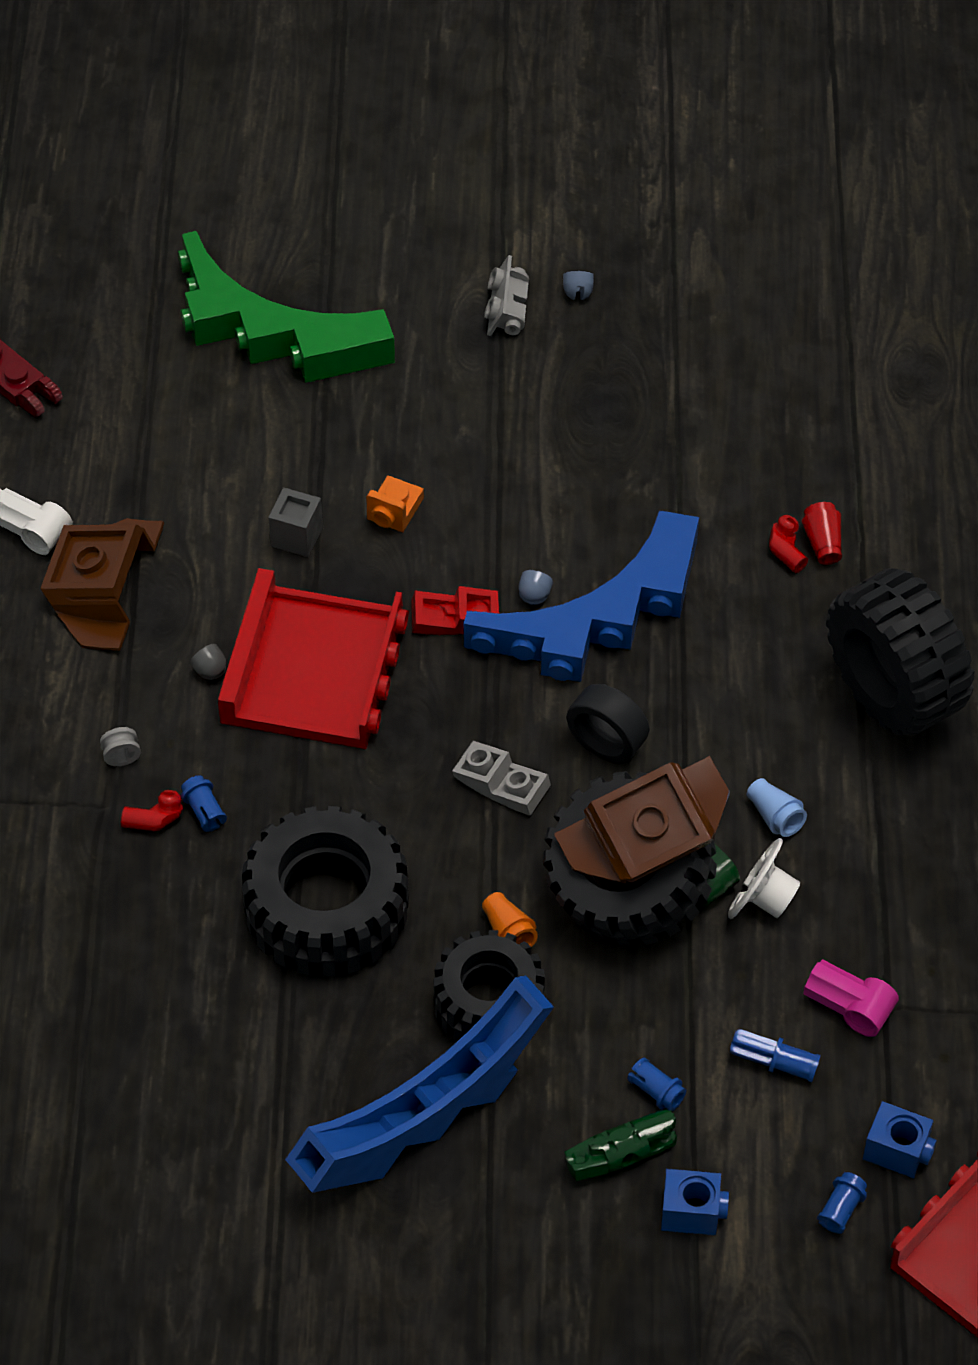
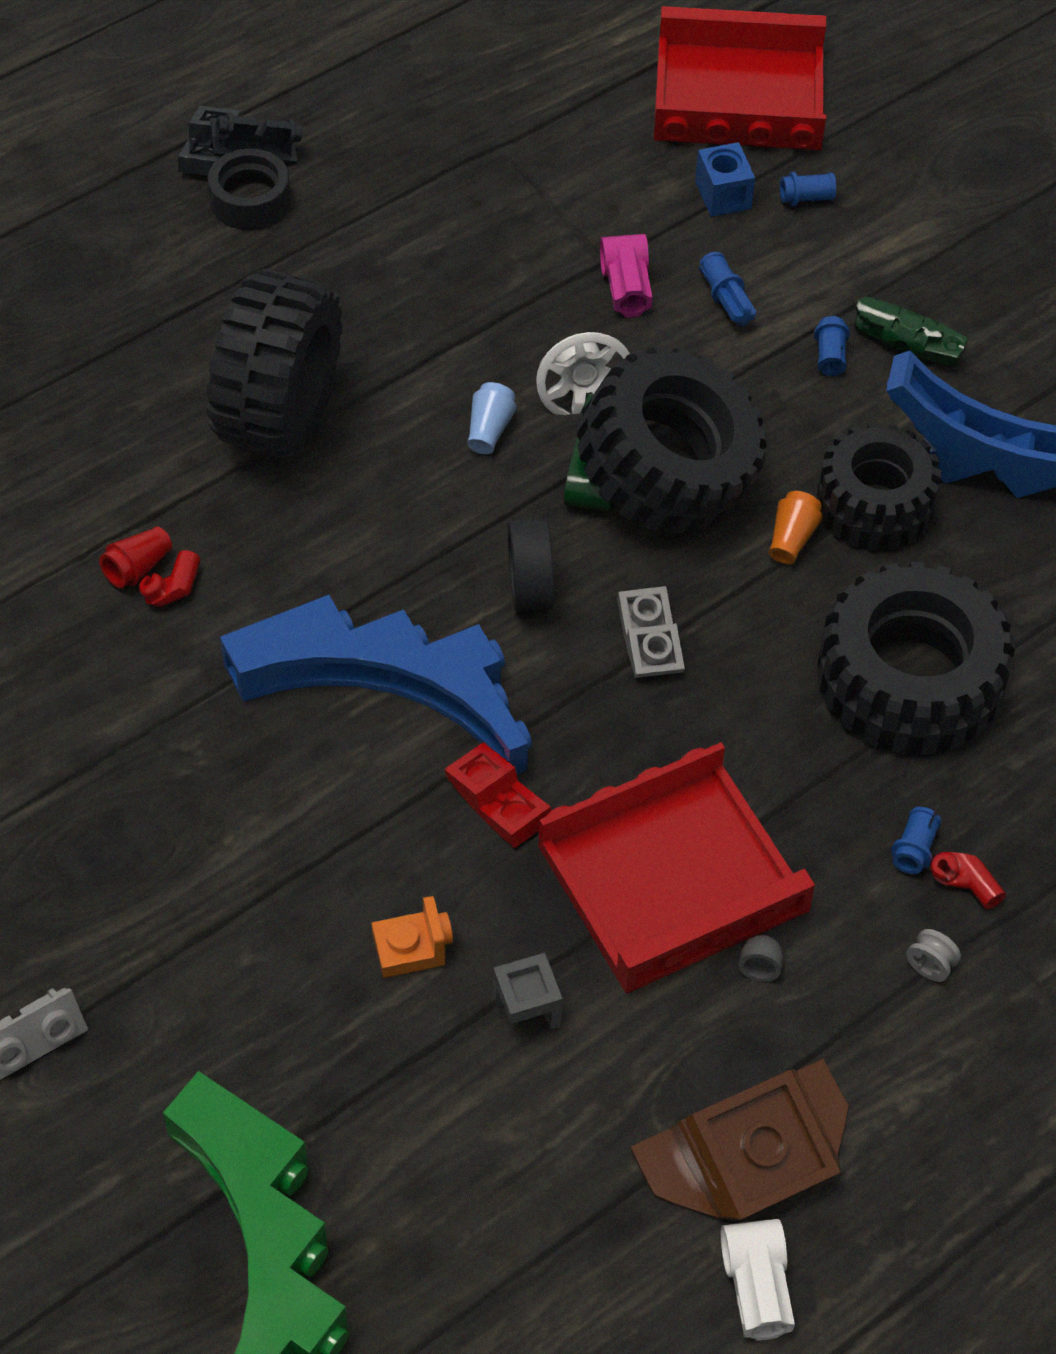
camera: 130 degrees left, 0 degrees up
sand blue hinge [518,570,553,605] -> none
reddish brown piece [554,756,730,884] -> none
blue brick [661,1169,729,1235] -> none

